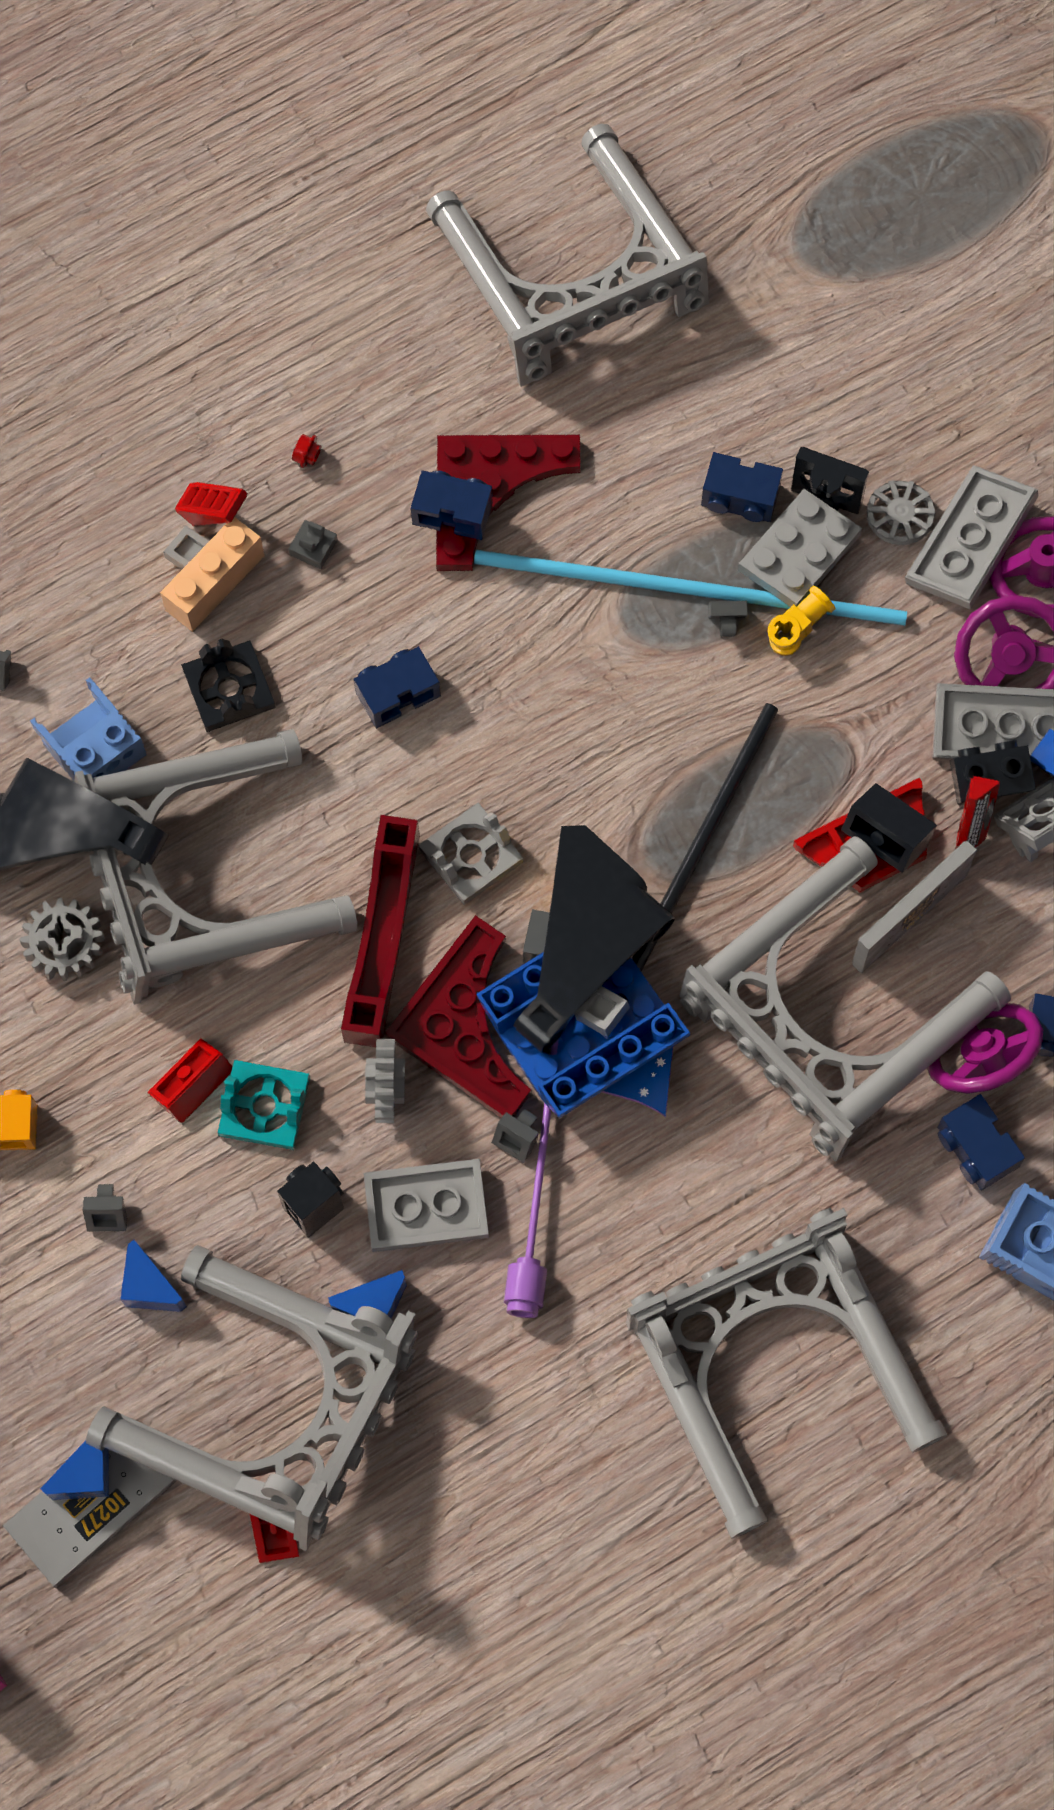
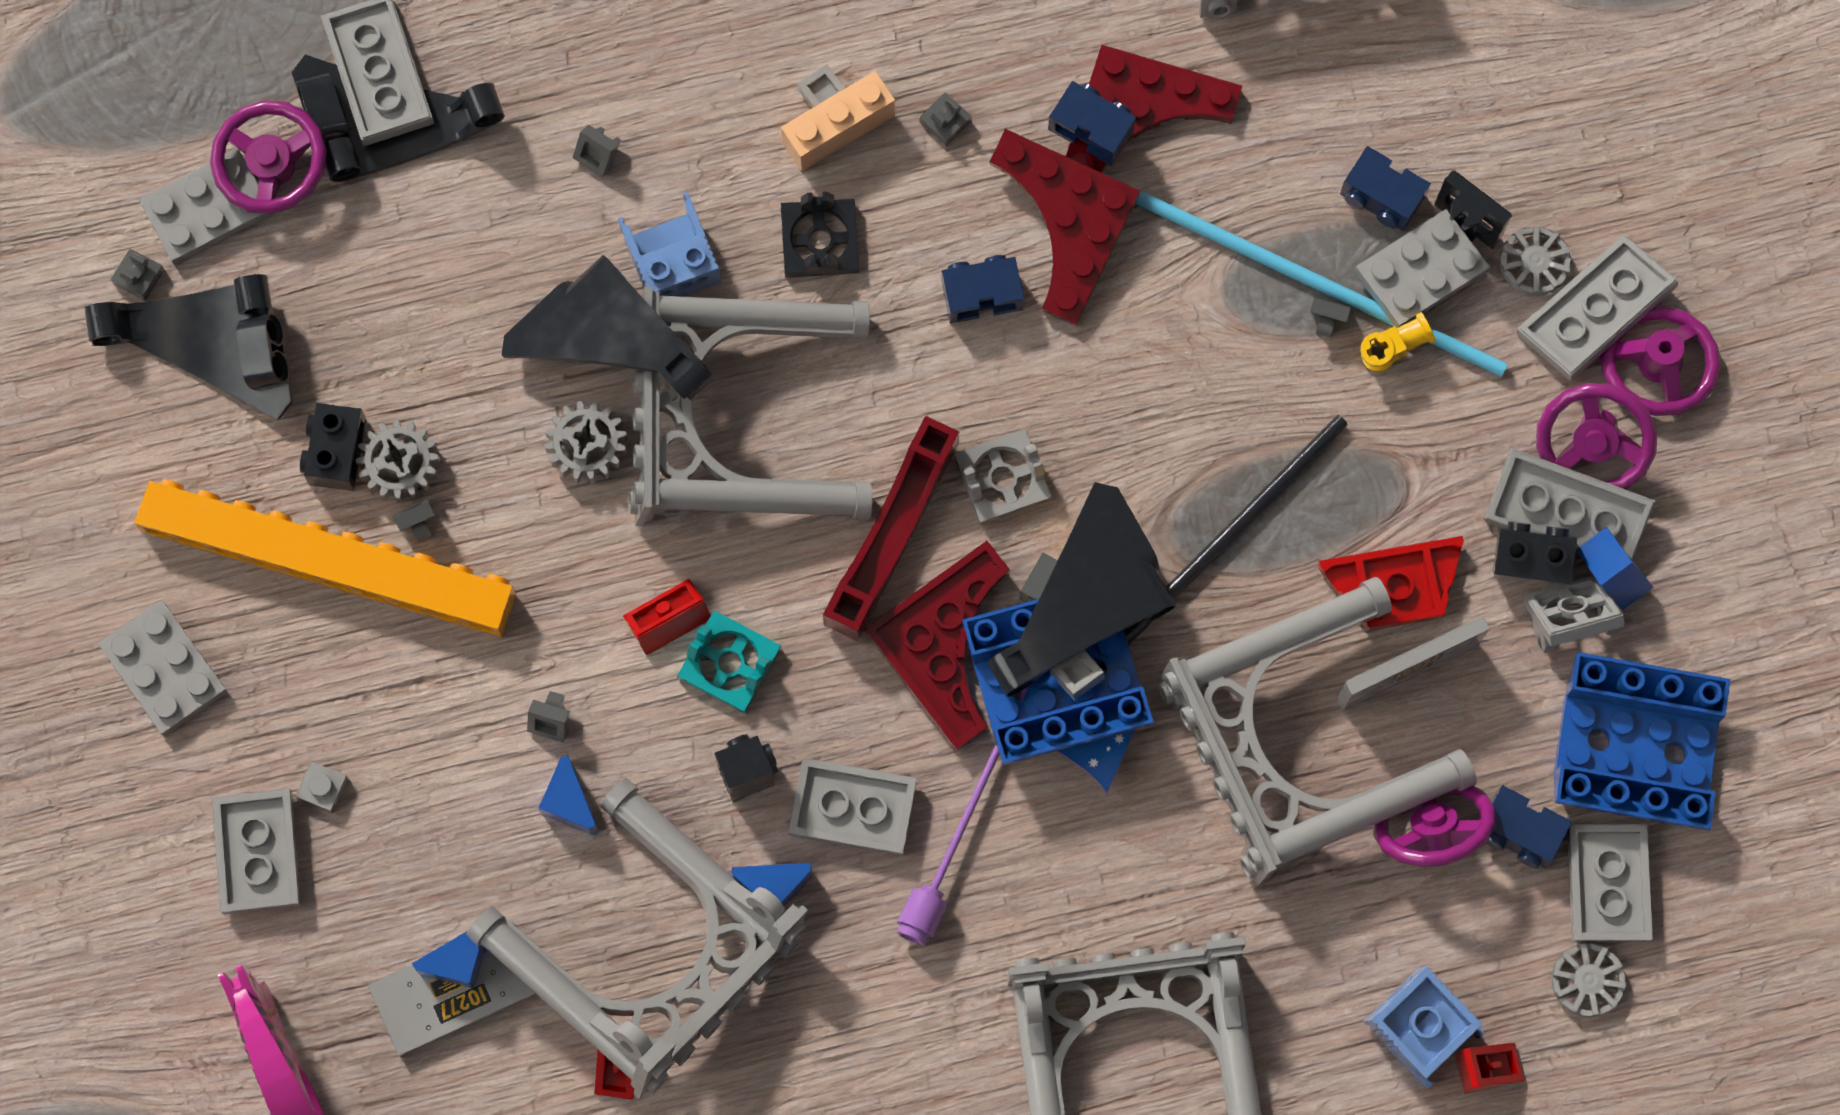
camera: 15 degrees right, 5 degrees up
red slope [175,482,248,526] -> none
red plate [292,434,322,468] -> none
light grey gear [365,1039,405,1123] -> none
dark grey tile [491,1109,538,1163] -> none
black brick [841,783,937,873] -> none
dark blue brick [937,1094,1025,1191] -> none
red slope [955,776,1000,849] -> none
none -> dark red plate [989,129,1140,326]

